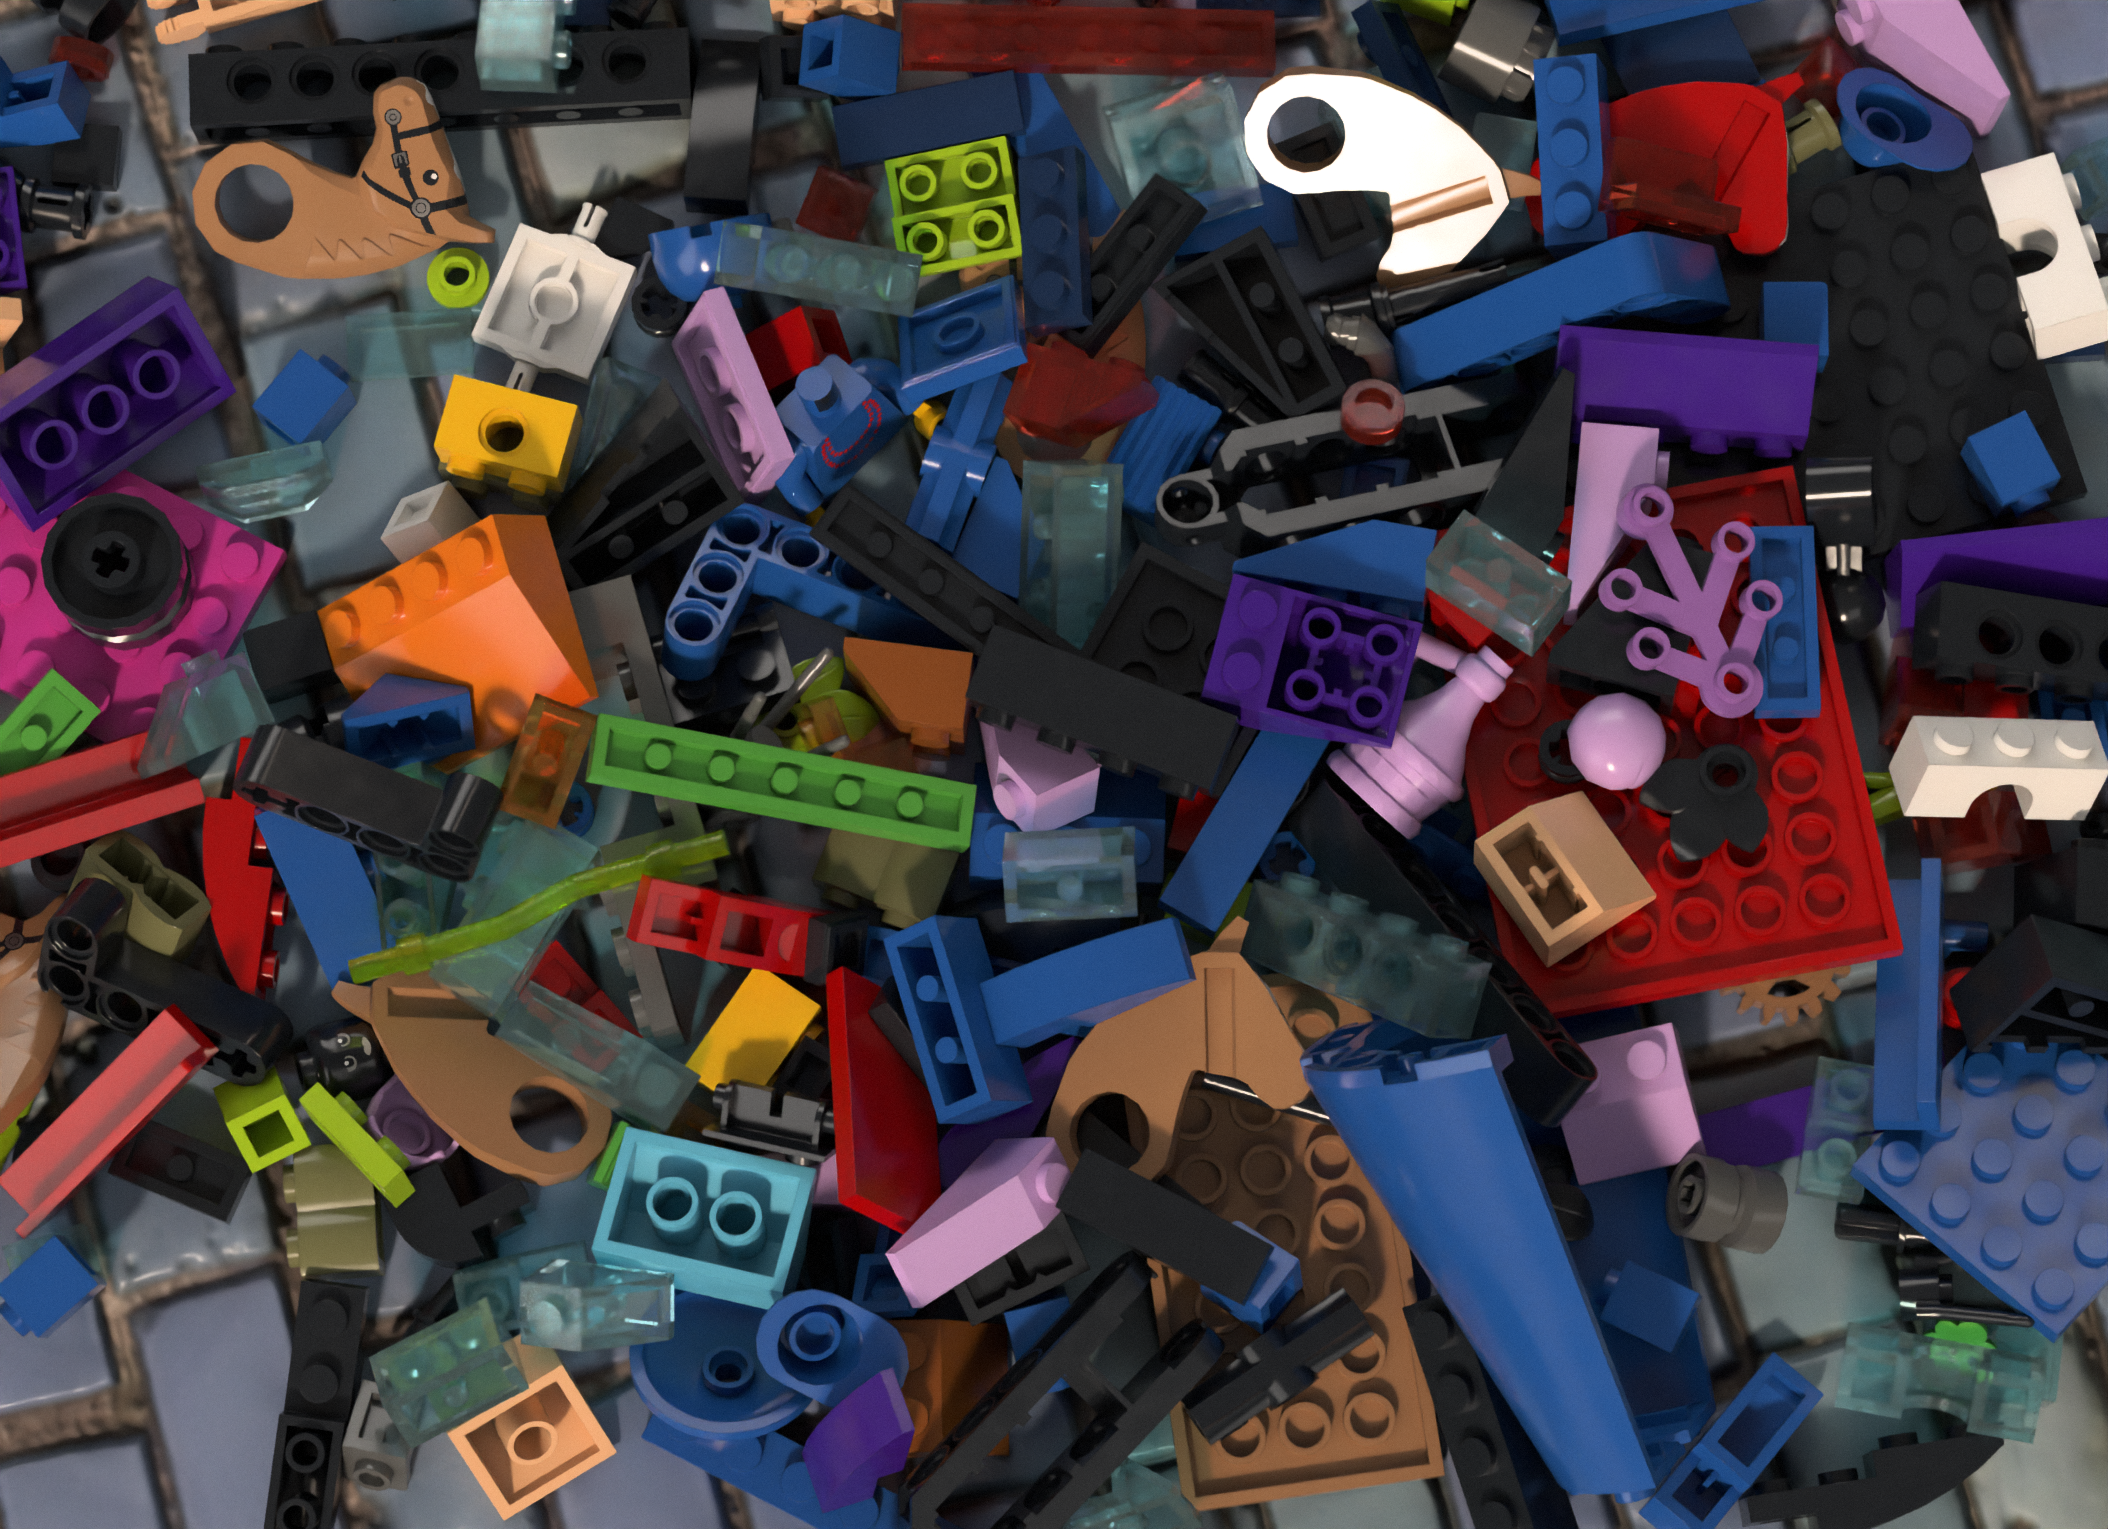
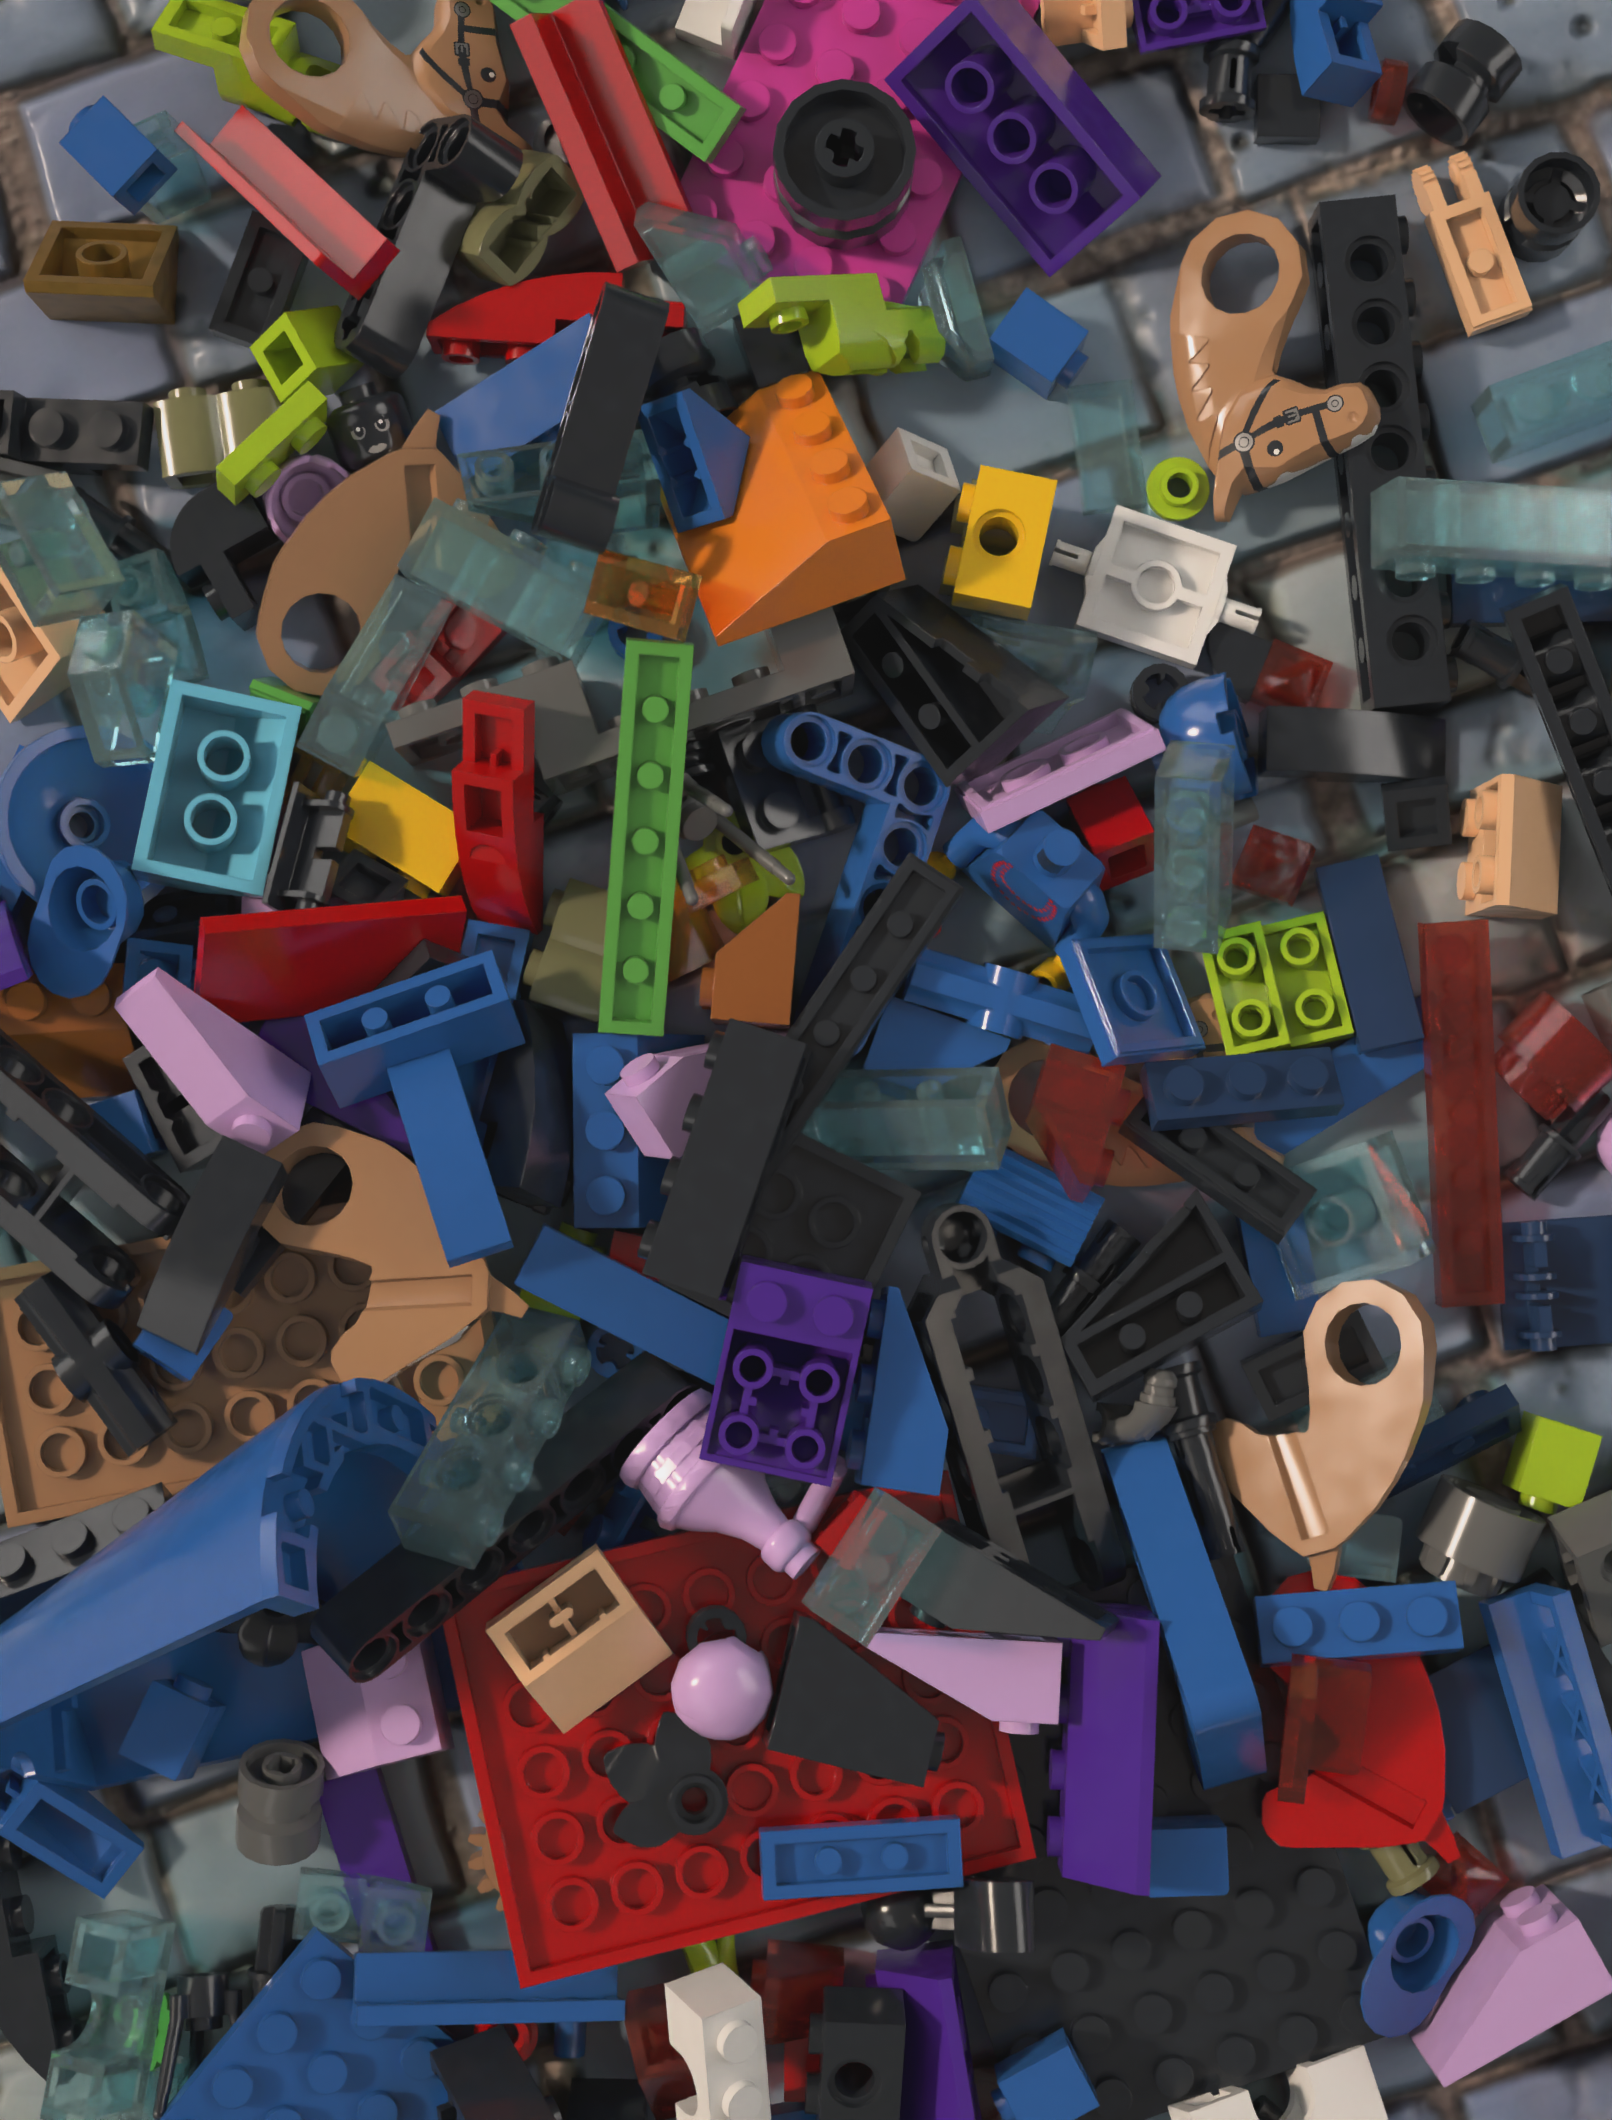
camera: 85 degrees right, 10 degrees up
clear neon green bar [348,829,730,985] -> none
blue brick [799,14,901,102] -> none
black tile [803,908,869,986] -> none
clear light blue brick [1002,826,1139,923] -> none
clear red tile [1340,379,1405,445] -> none
medium lavender plant [1598,483,1783,718] -> none
none -> pearl gold slope [23,220,179,325]
none -> lime plate [737,273,946,376]
none -> clear red tile [1249,639,1333,708]

